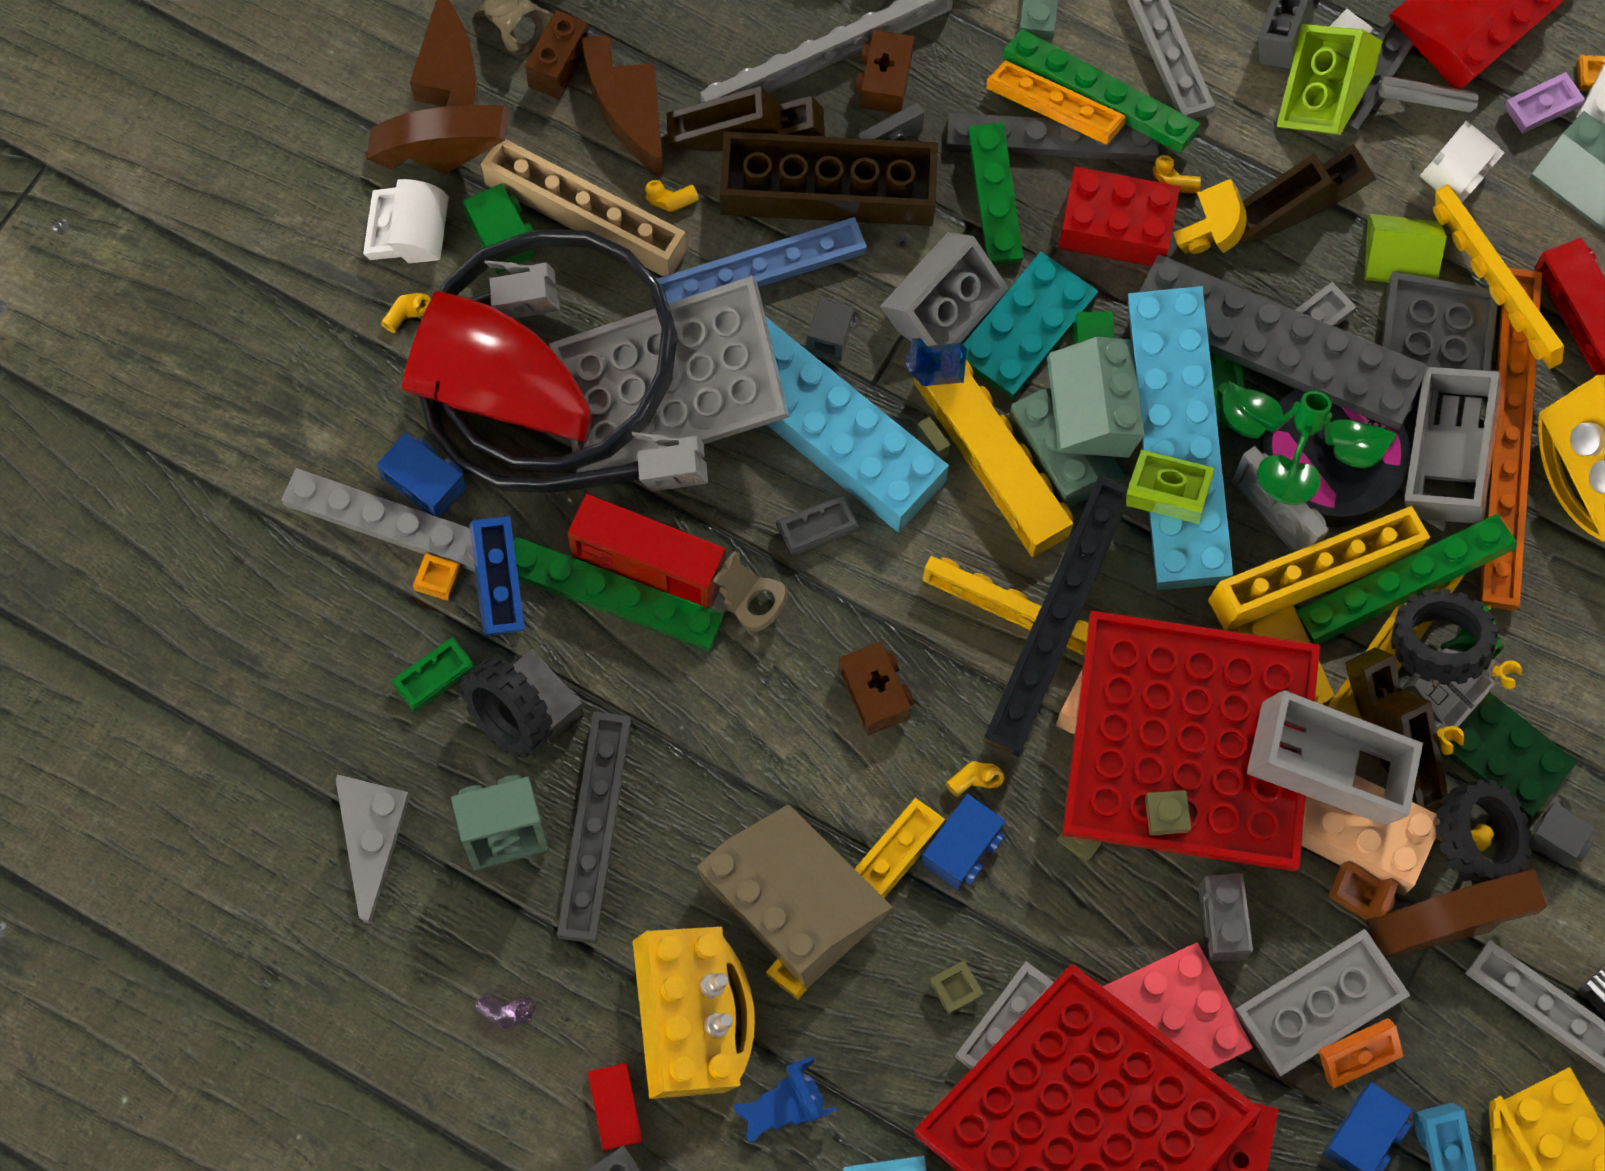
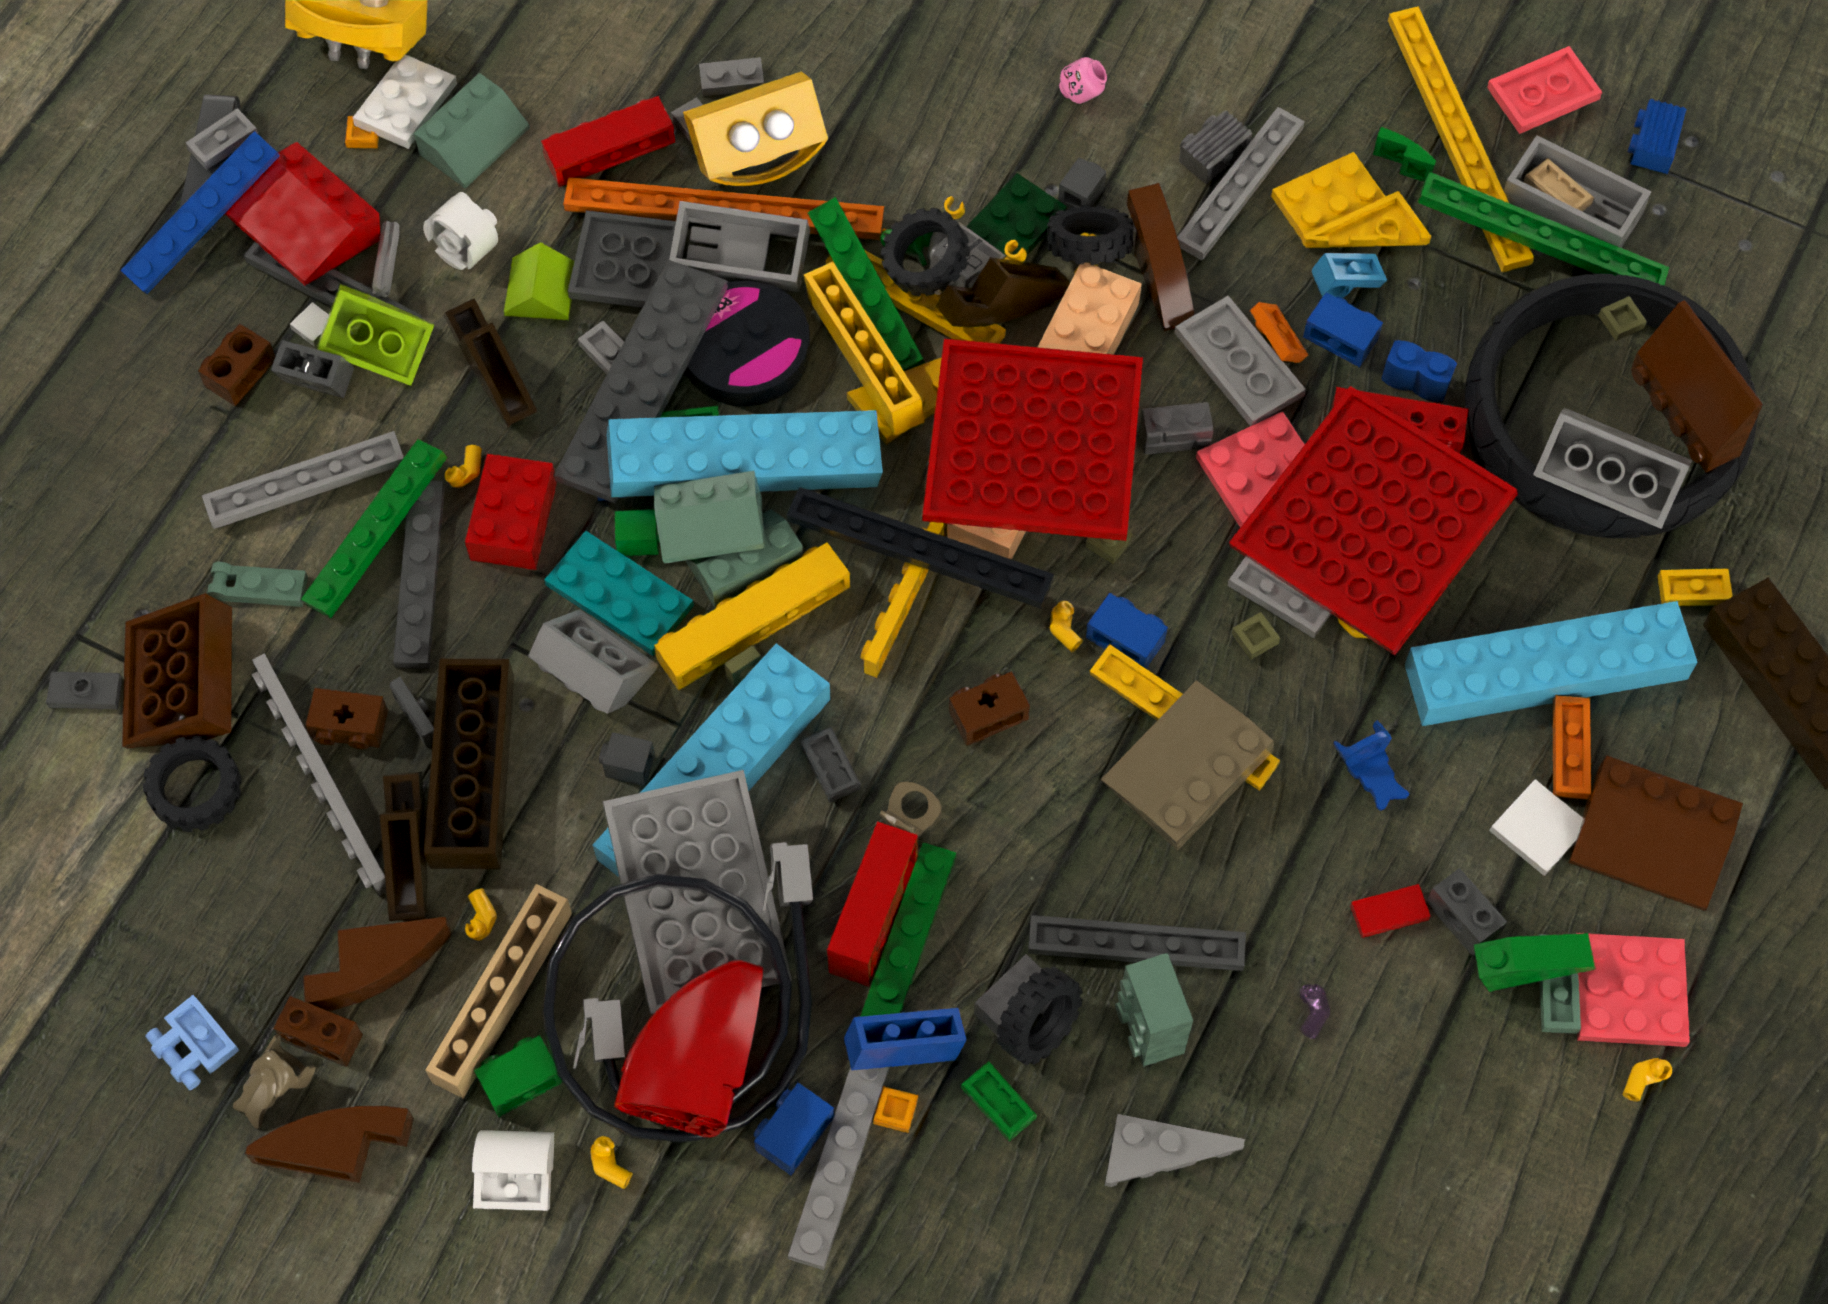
camera: 90 degrees left, 5 degrees down
reddish brown slope [366,105,510,174] -> none
yellow piece [633,927,755,1099] -> none
medium blue plate [656,217,867,303] -> none
clear blue bracket [906,338,967,386] -> none
green plate [967,122,1024,265] -> none
light orange tile [986,60,1126,145] -> none
lime slope [1126,449,1215,524] -> none
olive plate [1145,790,1191,835] -> none
yellow brick [1173,179,1247,254] -> none
green plant [1221,381,1396,505] -> none
light grey plate [1231,446,1329,552] -> none
light grey piece [1247,690,1423,825] -> none
dark orange bracket [1328,861,1399,920] -> none
yellow plate [1433,184,1564,370] -> none
lavender plate [1504,72,1585,134] -> none

